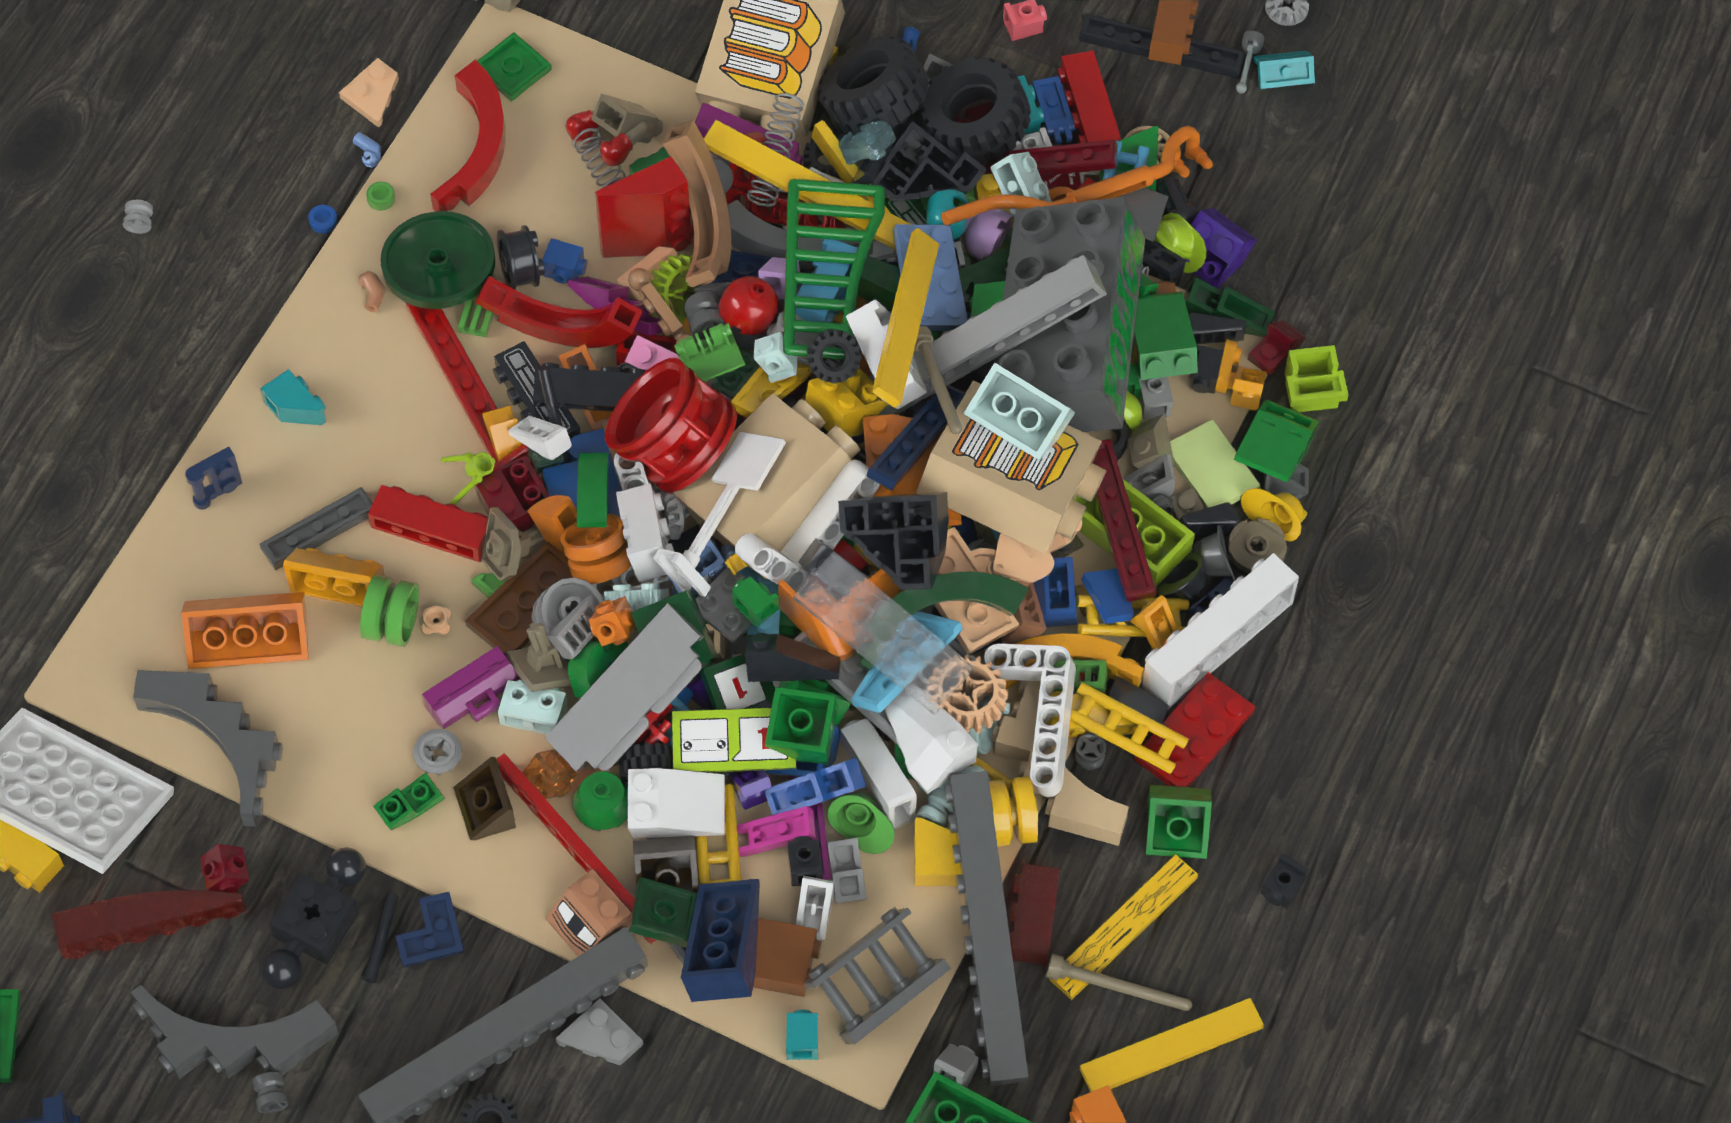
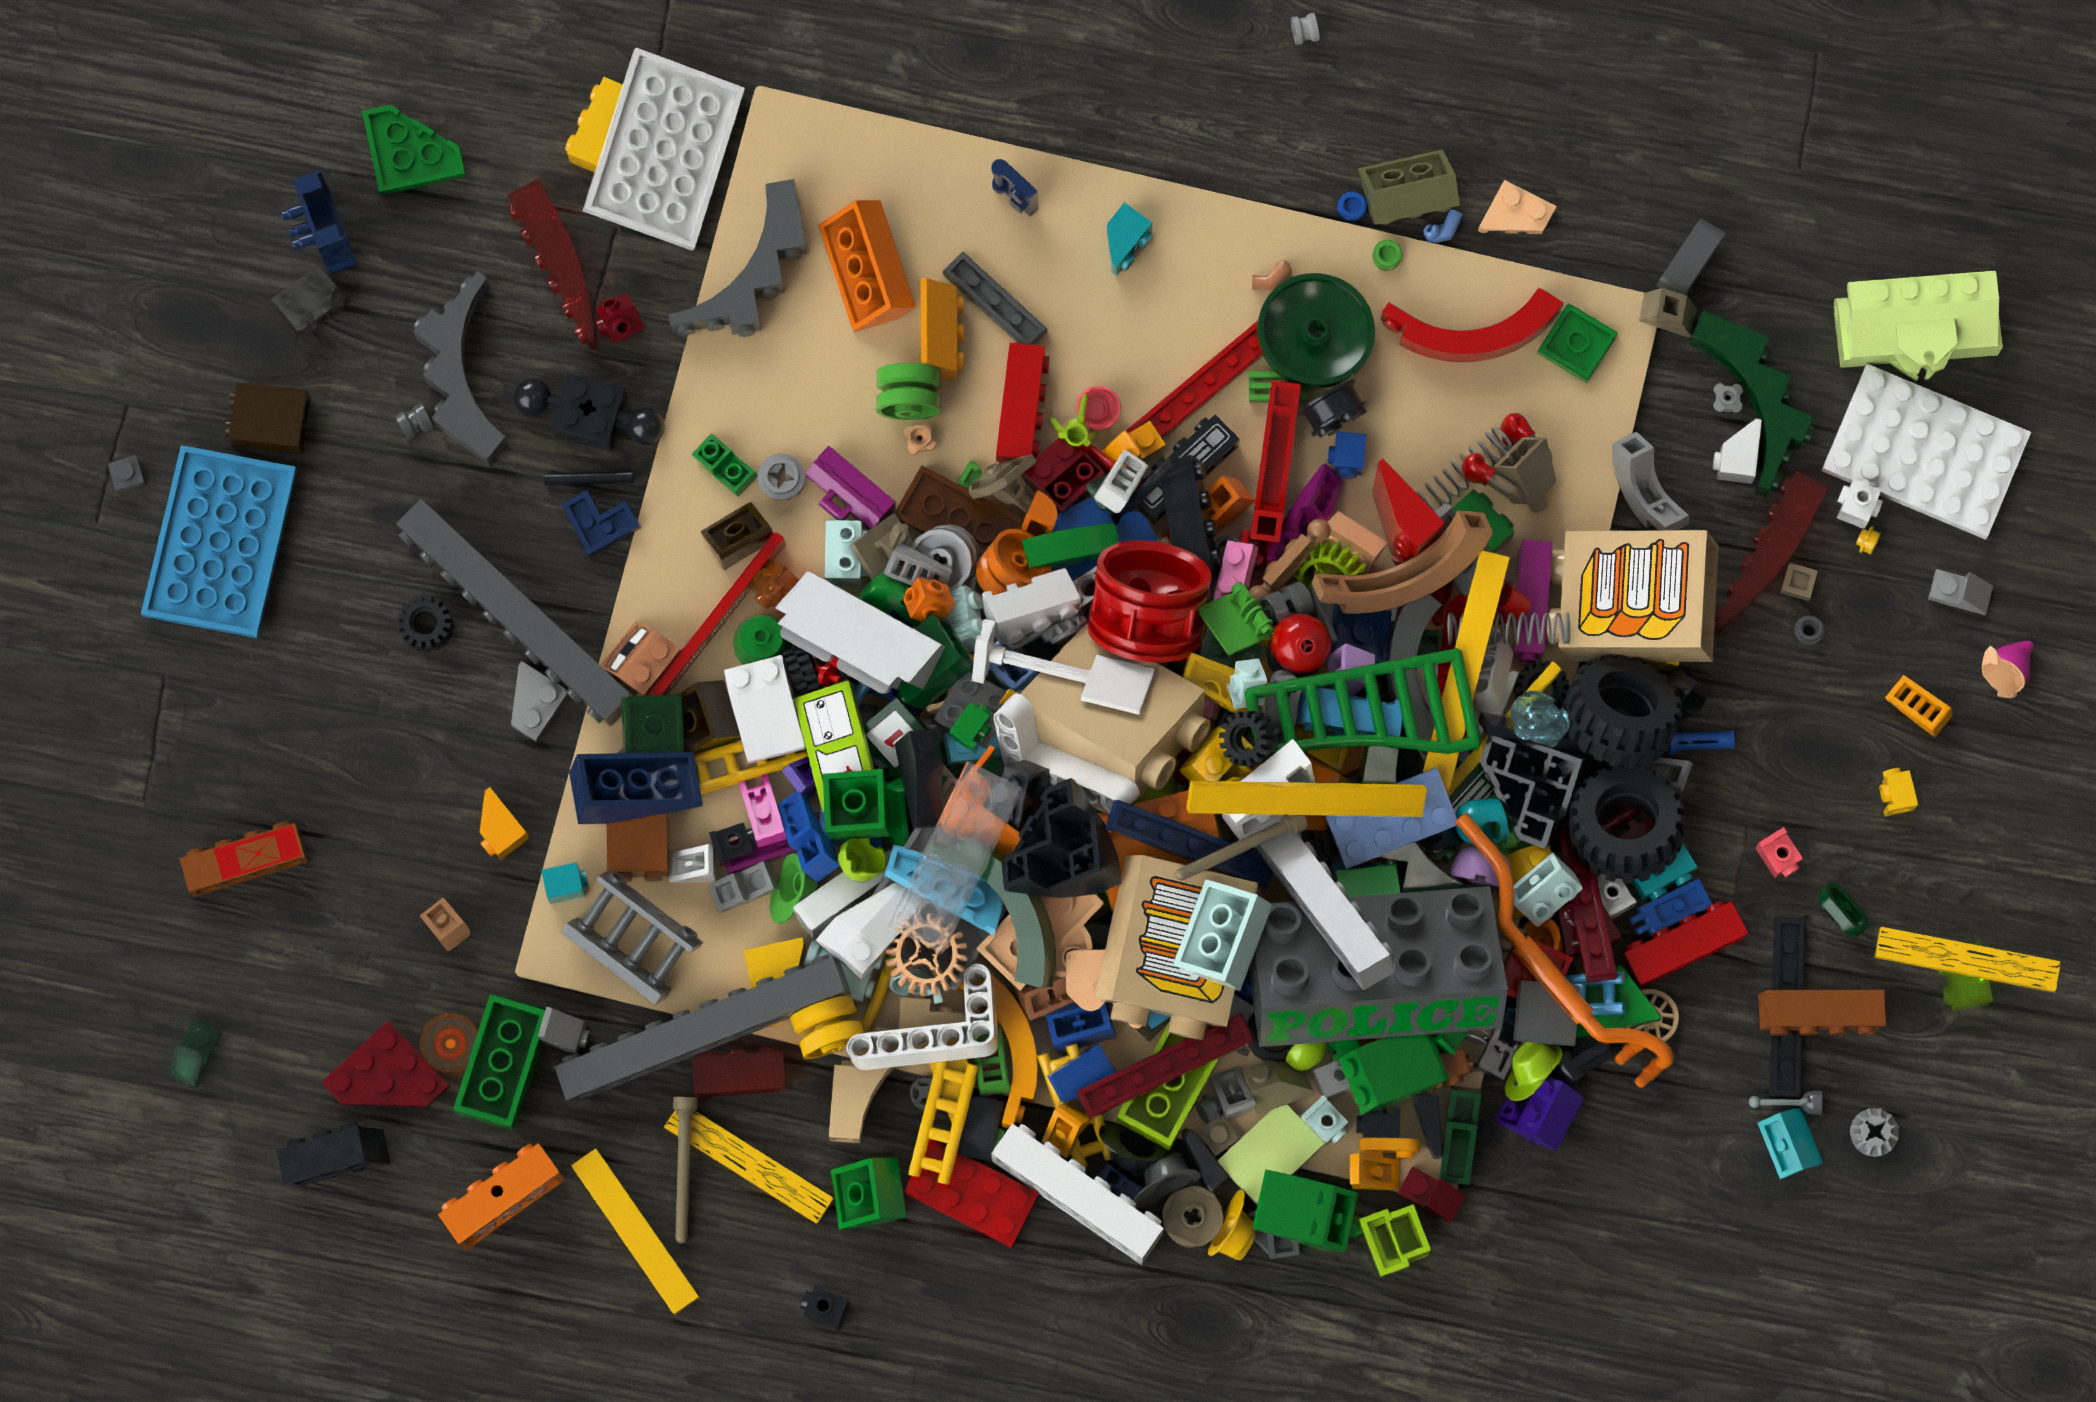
camera: 80 degrees right, 15 degrees up
none -> light orange slope [480,787,529,860]
none -> lime hair [838,838,887,883]
none -> coral hair [1076,386,1121,430]
none -> light aqua brick [1301,1095,1348,1146]
none -> olive slope [1358,149,1460,225]
none -> light grey arch [1612,432,1689,531]

